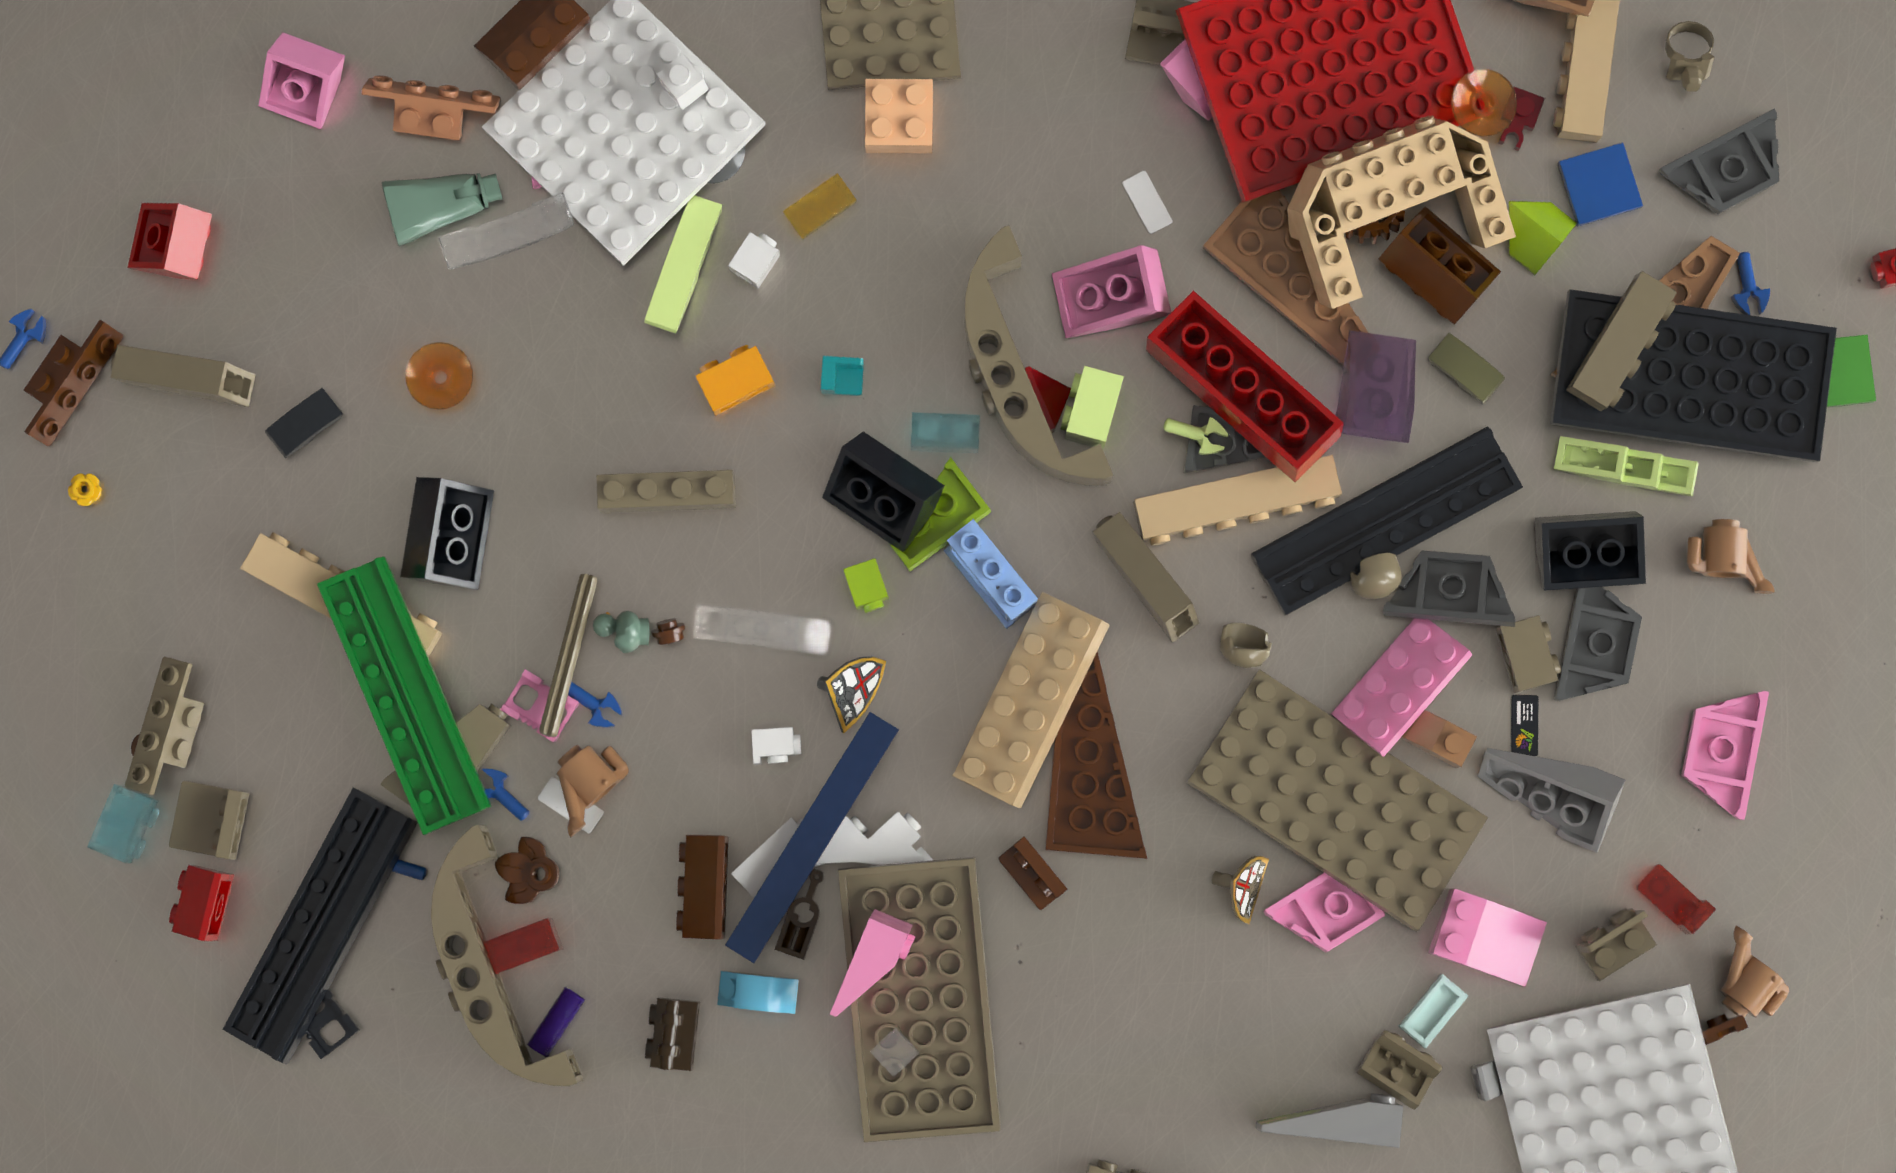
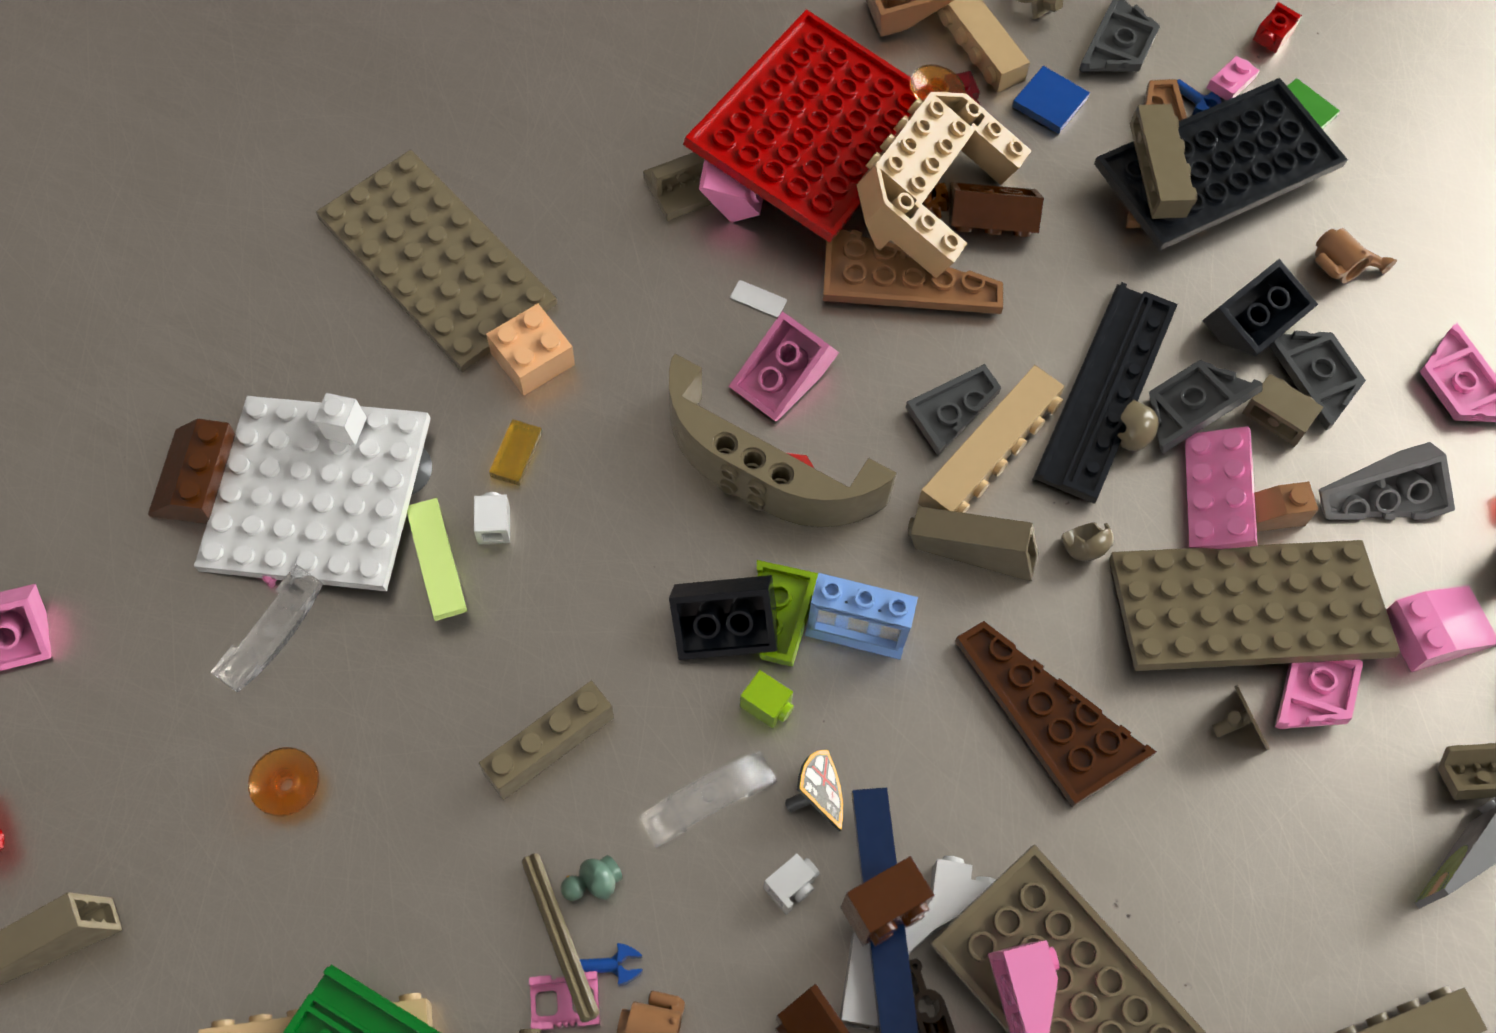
camera: 40 degrees left, 20 degrees down
black slope [265,388,343,458] -> none
nougat bracket [362,75,500,140] -> none
sand green piece [382,173,502,246] -> none
black slope [400,477,494,590] -> none
reddish brown plate [651,618,685,645] -> none
light orange brick [695,345,775,416] -> none
teal panel [821,356,864,396] -> none
clear light blue brick [911,412,980,453] -> none
tan brick [953,592,1110,808] -> none
reddish brown bracket [999,836,1068,910] -> none
yellowish green brick [1060,366,1124,449] -> none
red brick [1146,290,1344,482] -> none
yellowish green bar [1163,417,1228,455] -> none
clear purple slope [1336,330,1416,443] -> none
light aqua tile [1398,974,1468,1049] -> none
olive slope [1428,333,1505,404] -> none
lime slope [1509,201,1577,276] -> none
black sticker [1511,695,1539,756] -> none
yellowish green slope [1554,436,1699,497] -> none
none -> reddish brown brick [840,856,935,946]
none -> bright pink plate [1207,56,1259,101]

